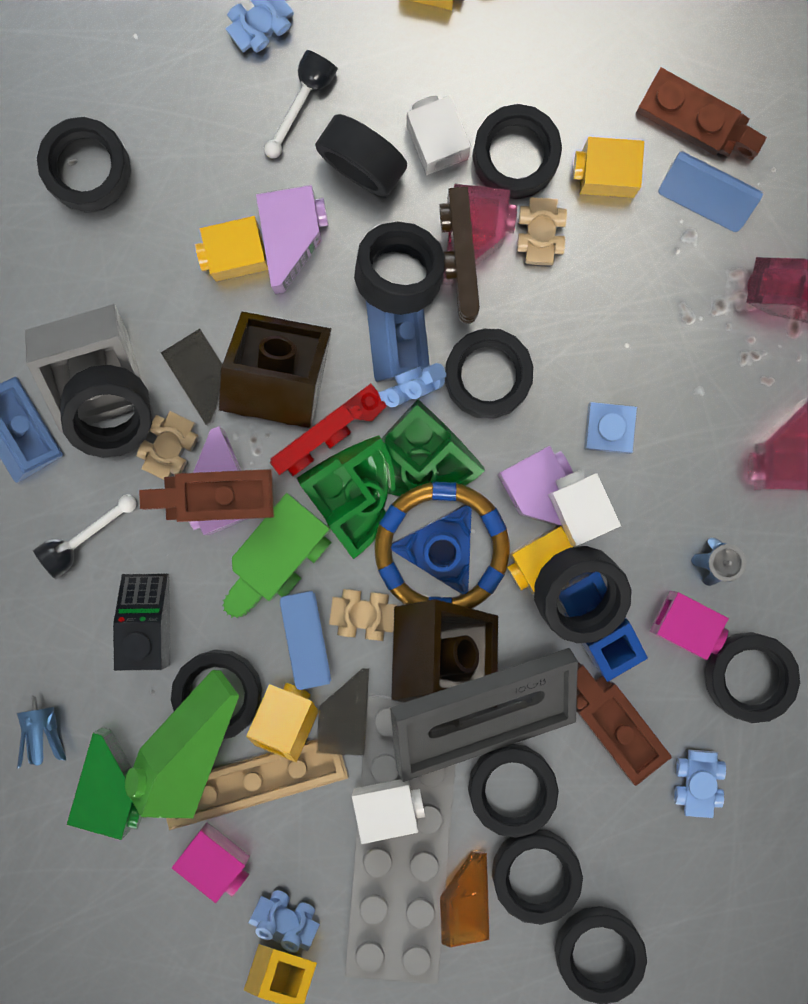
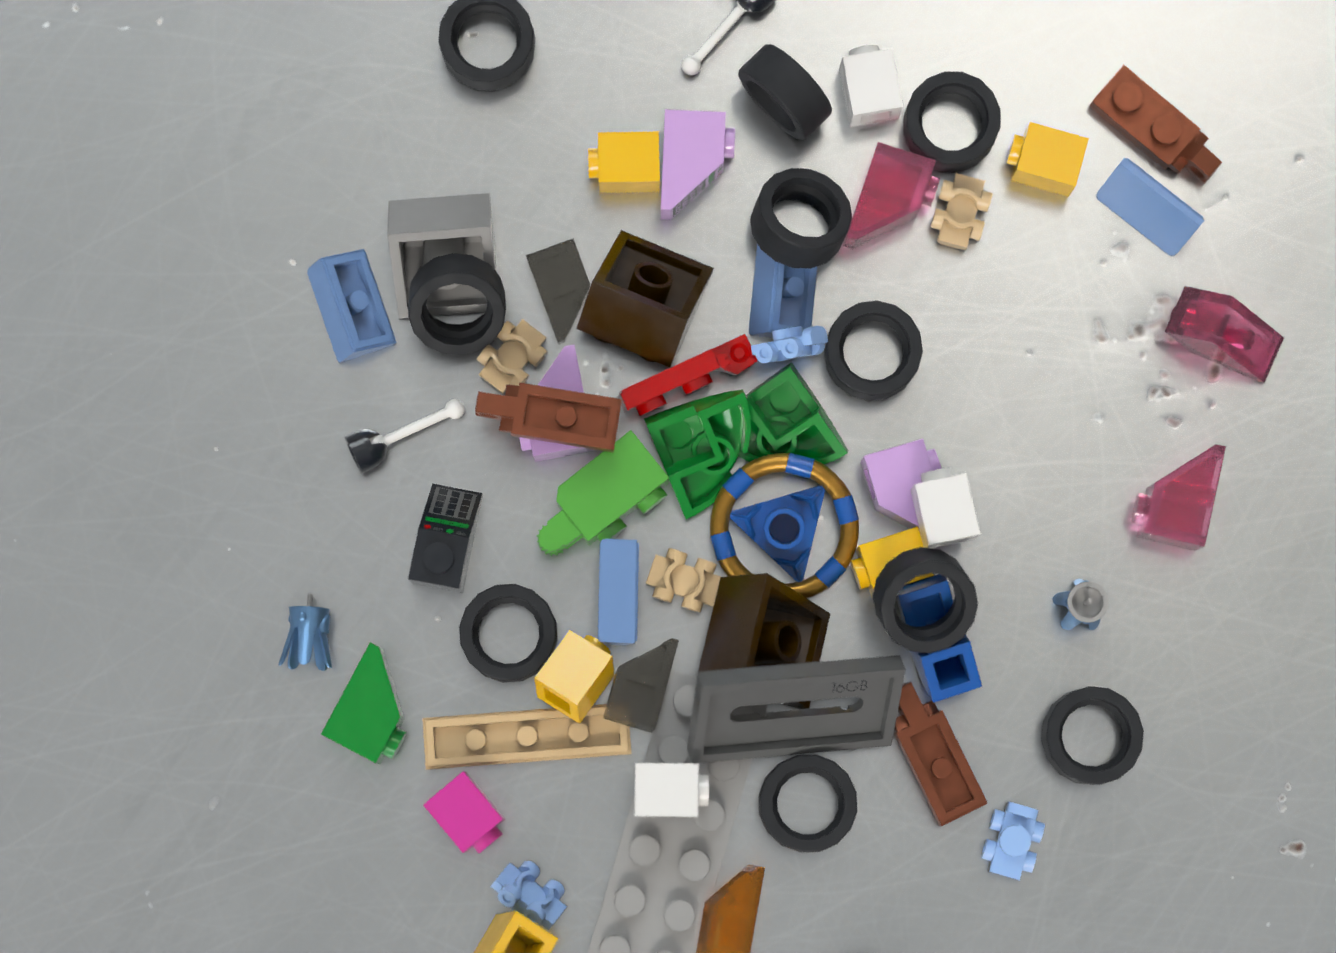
camera: 10 degrees right, 5 degrees down
bright green slope [125,670,239,818] -> none
dark brown hinge [439,186,480,324] -> none
black tyre [492,829,583,925] -> none
light blue plate [584,402,637,454] -> none
dark pink brick [649,591,729,660] -> none

